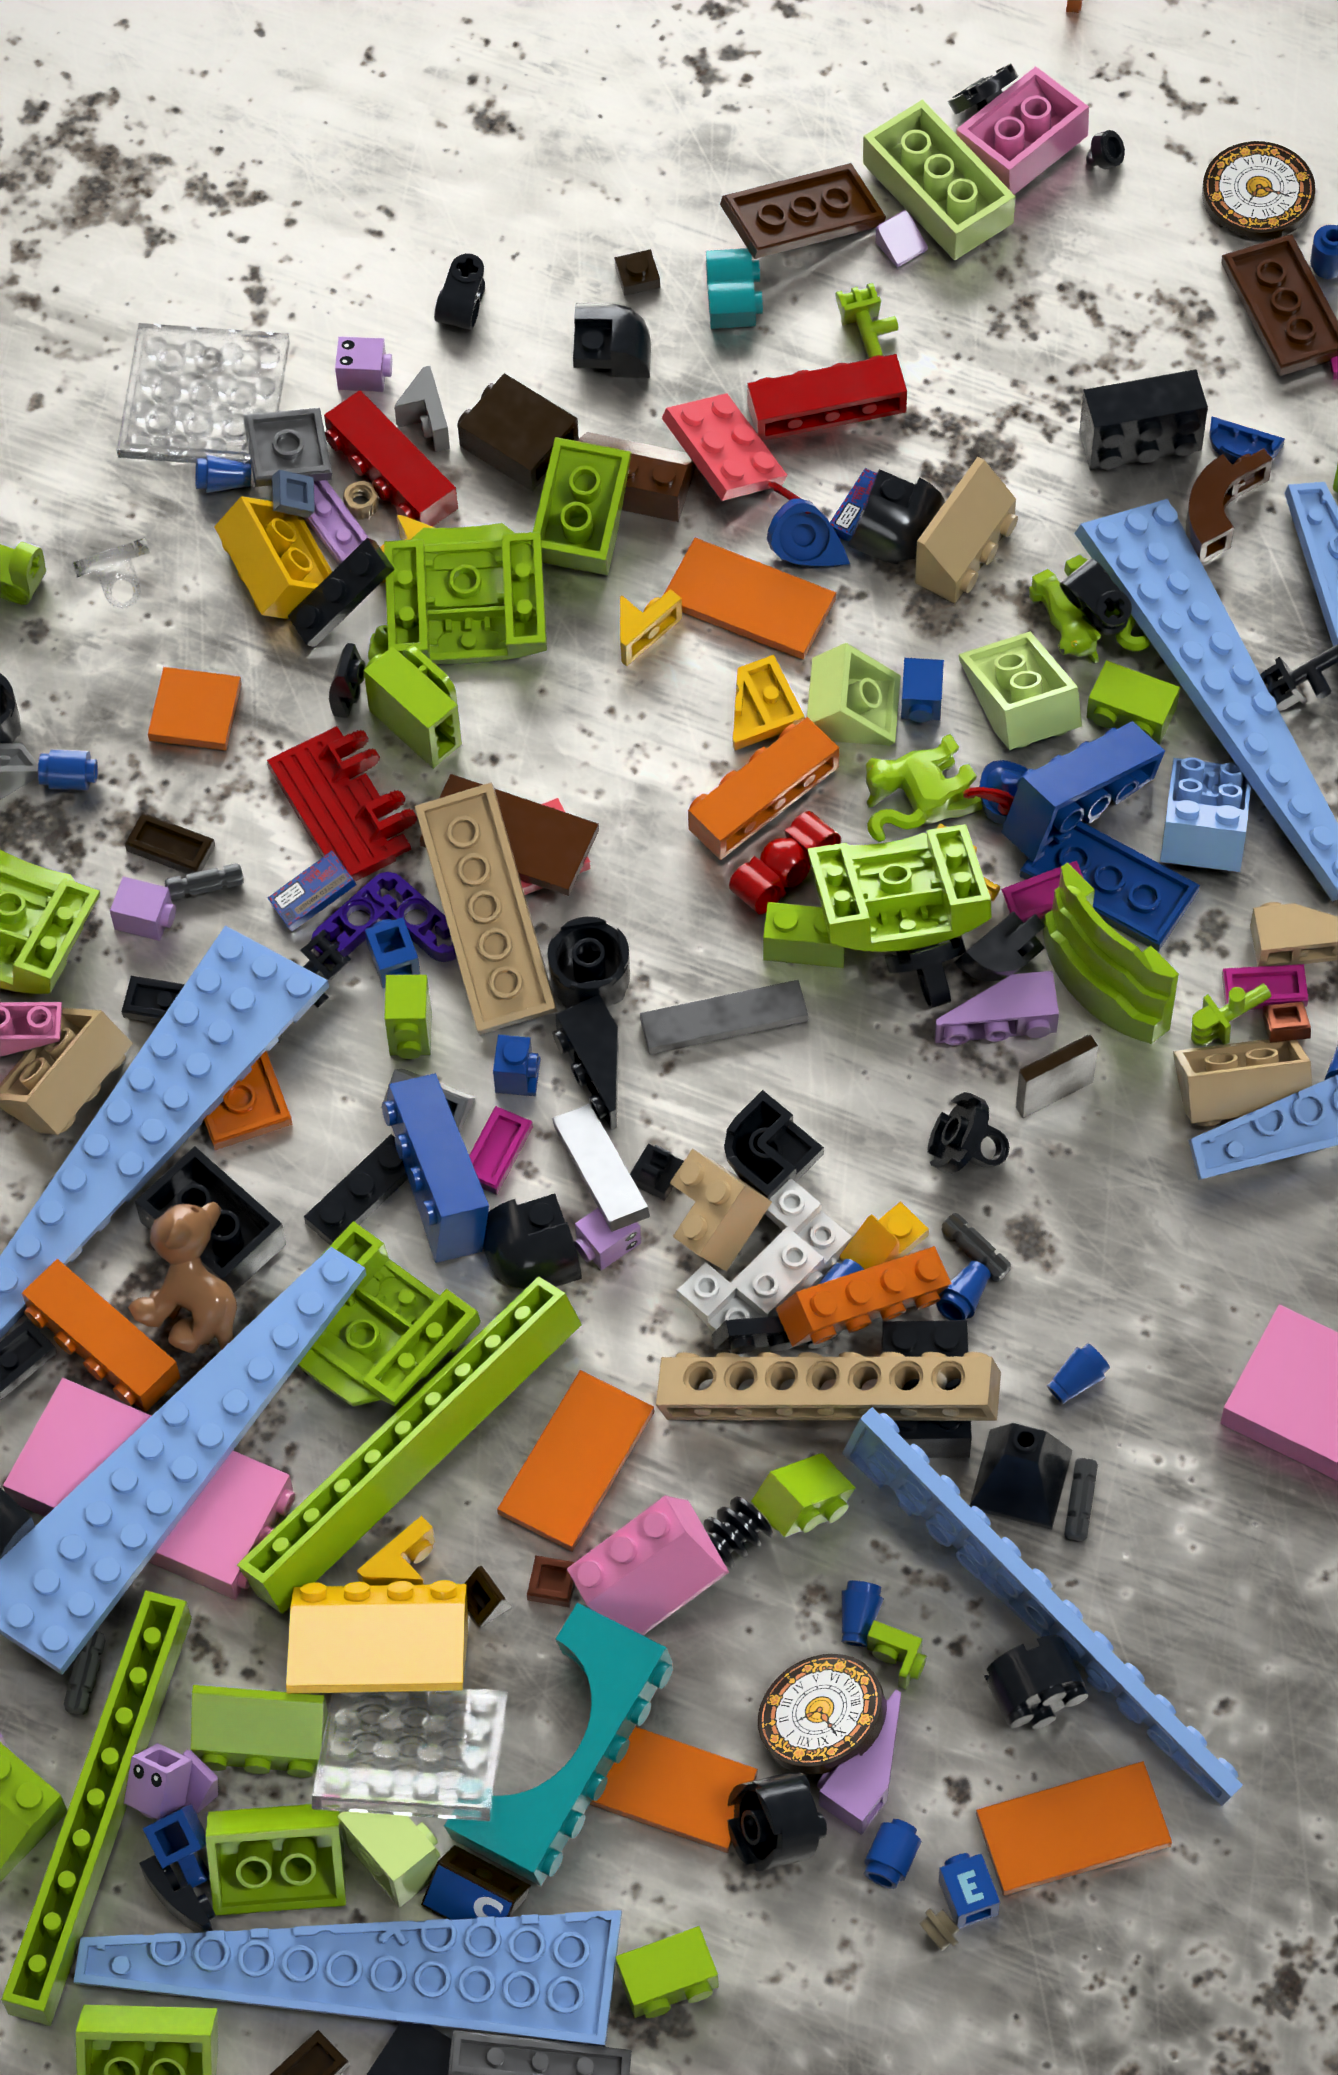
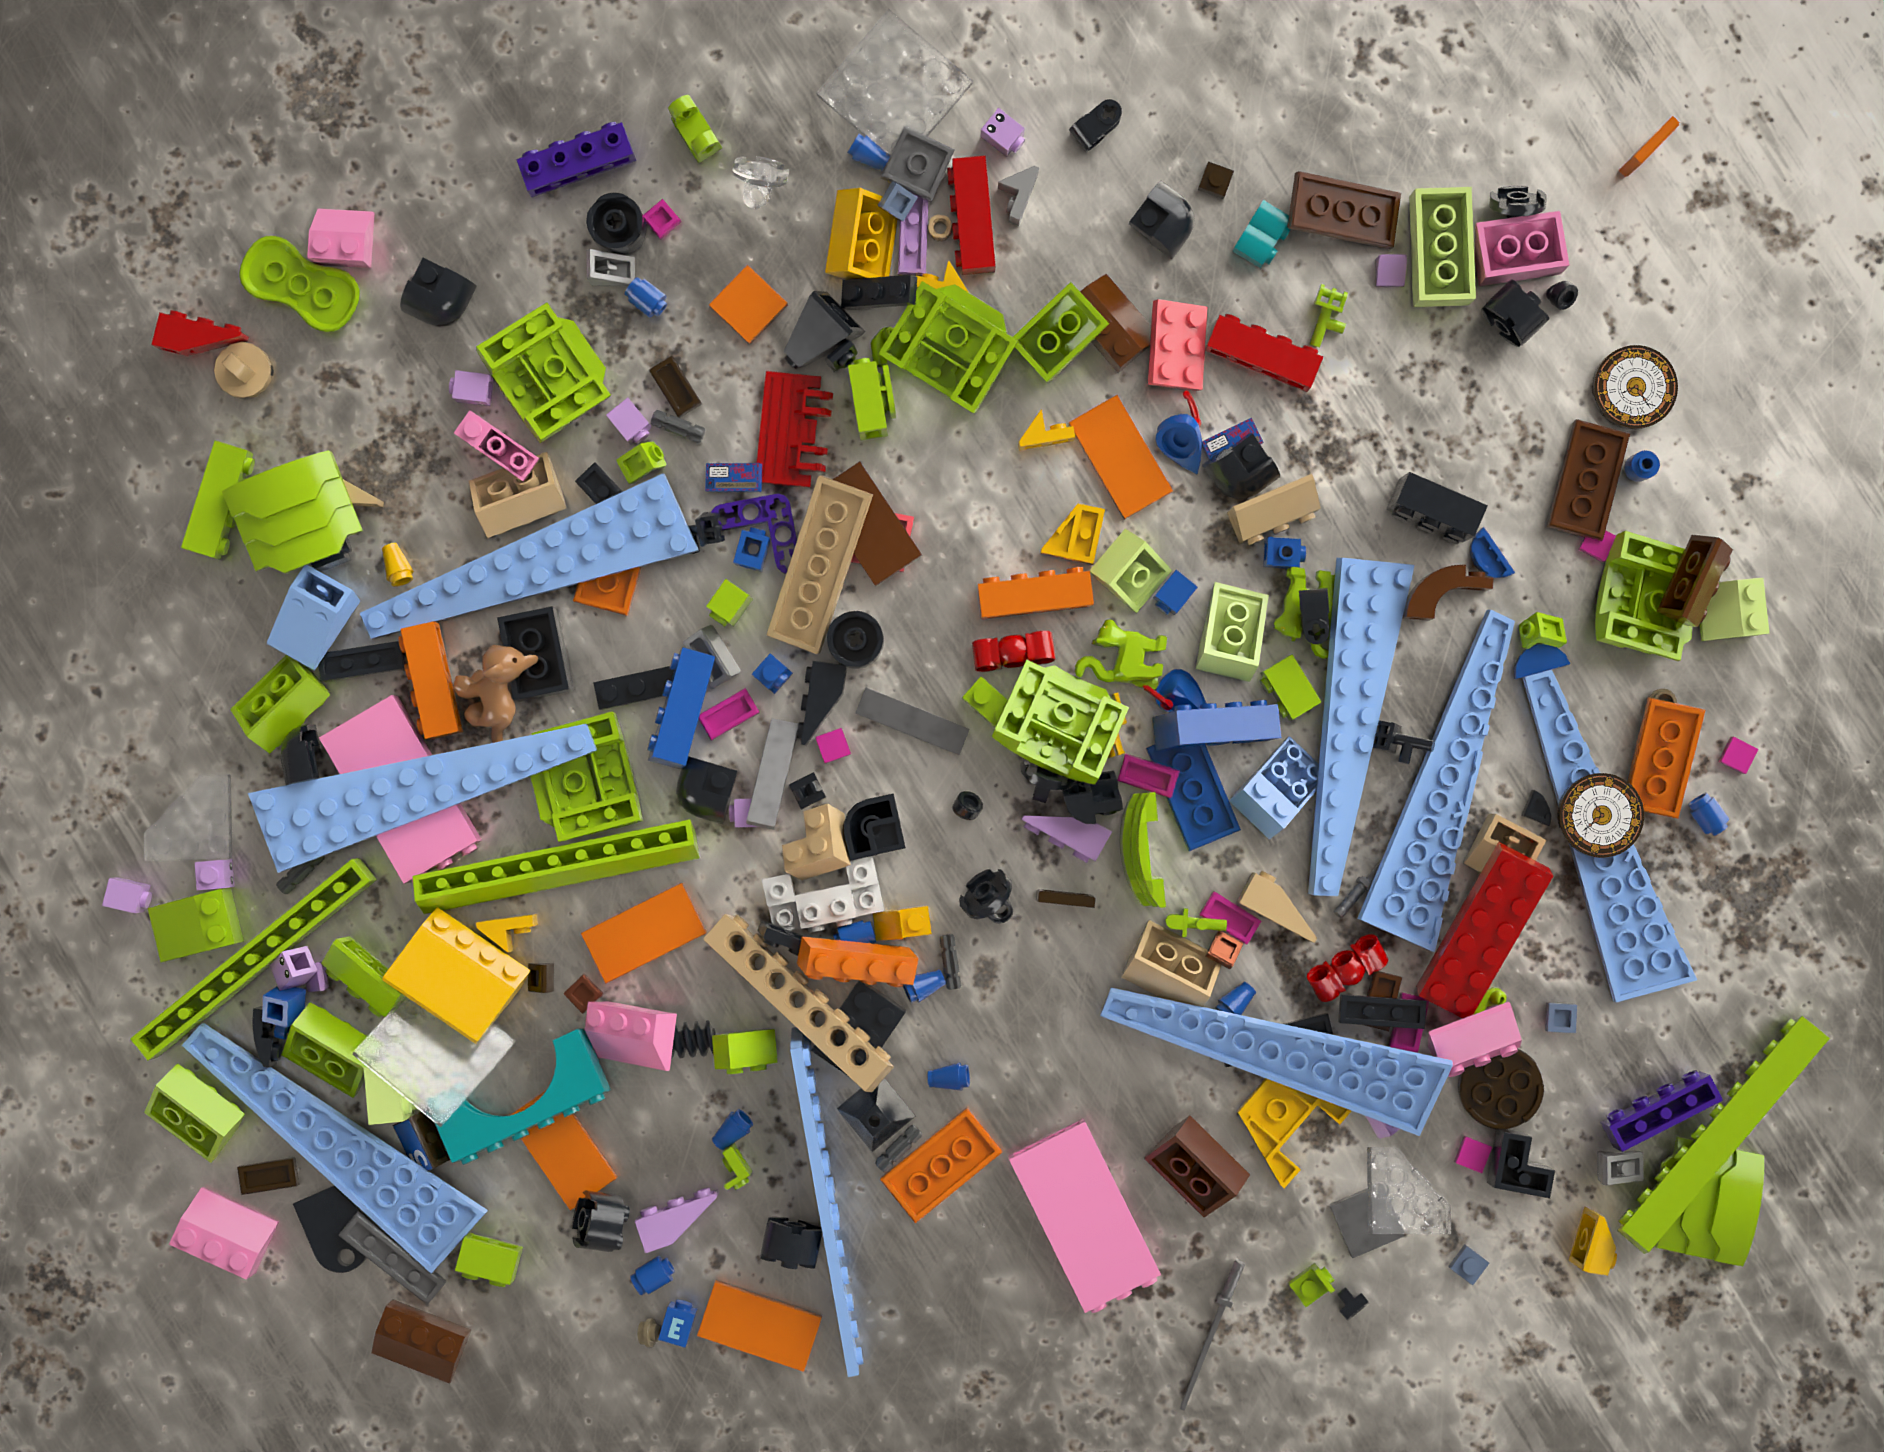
camera: 30 degrees right, 25 degrees up
dark brown brick [457,373,579,492] -> none
tile [758,1654,887,1775] -> none
none -> lime bracket [616,441,667,484]
none -> dark pink tile [643,199,681,240]
none -> black slope [784,291,866,369]
none -> dark pink tile [815,728,851,763]
none -> orange tile [880,1108,1003,1223]
none -> black tile [952,791,983,820]
none -> blue brick [1263,537,1306,569]
none -> black brick [1481,279,1550,347]

